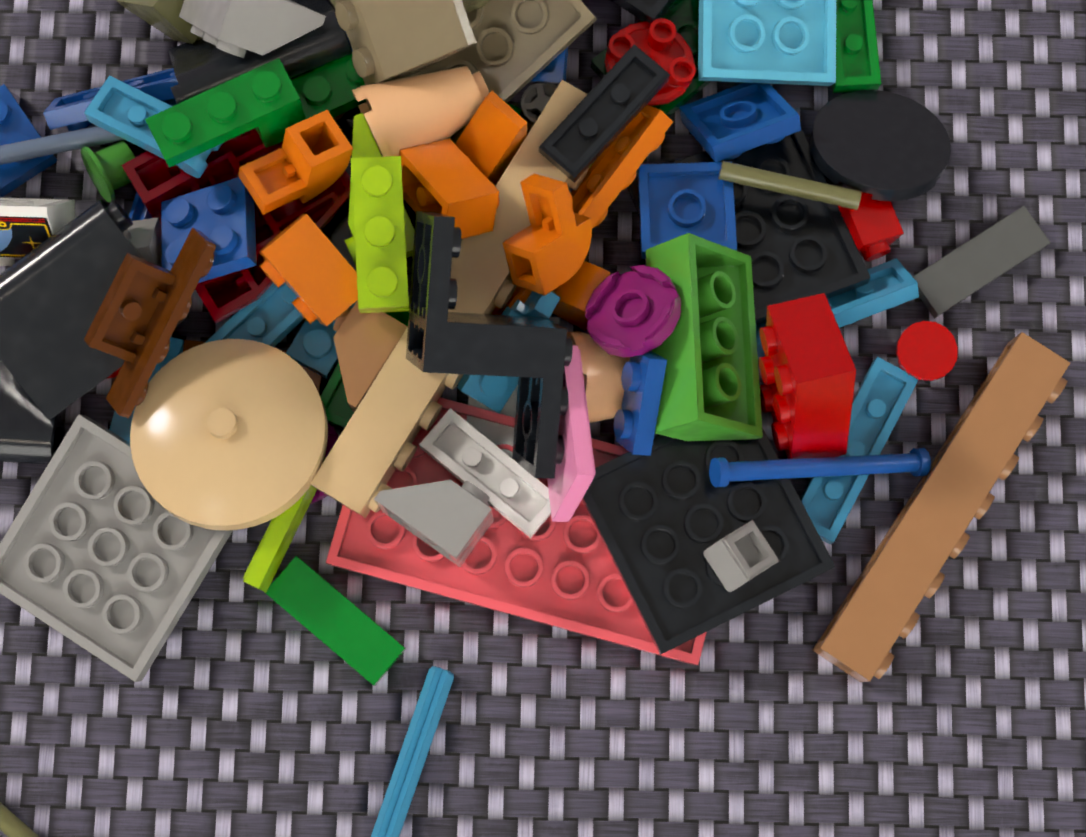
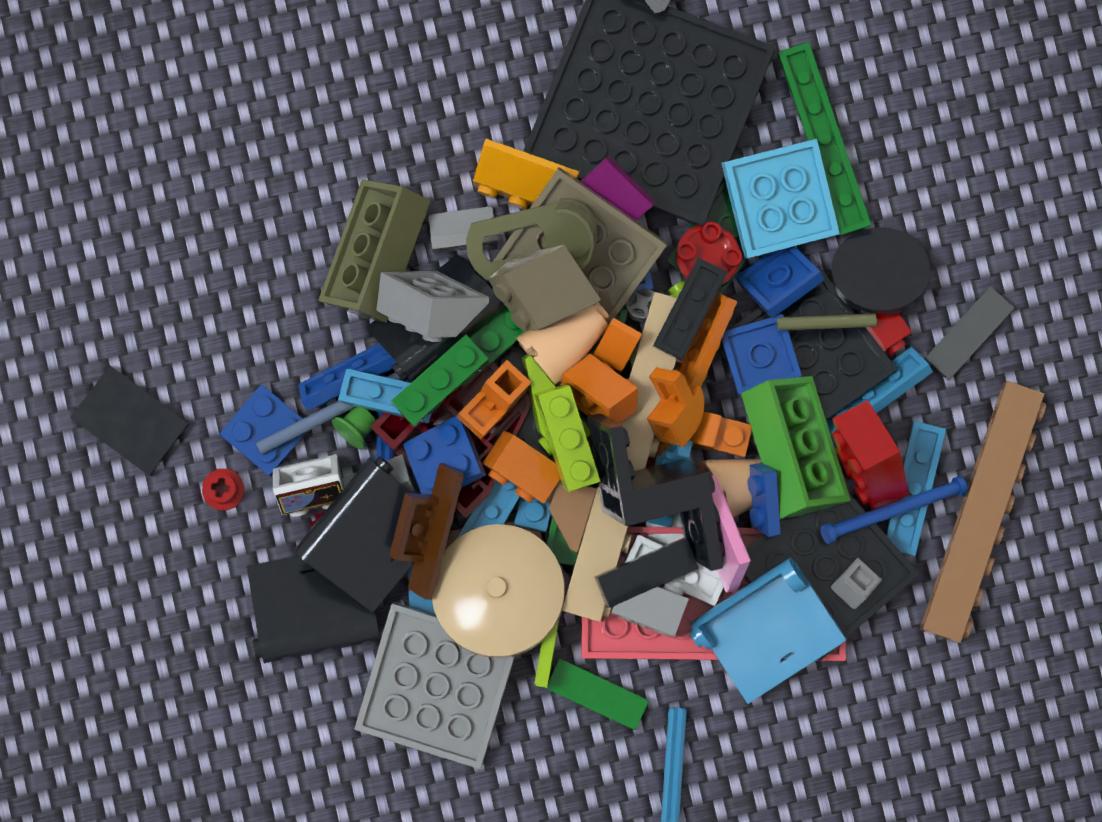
camera: 15 degrees left, 5 degrees up
magenta tile [585,265,681,358] -> none
red piece [896,321,958,381] -> none
none -> black tile [594,537,699,608]
none -> dark azure door [689,557,847,704]

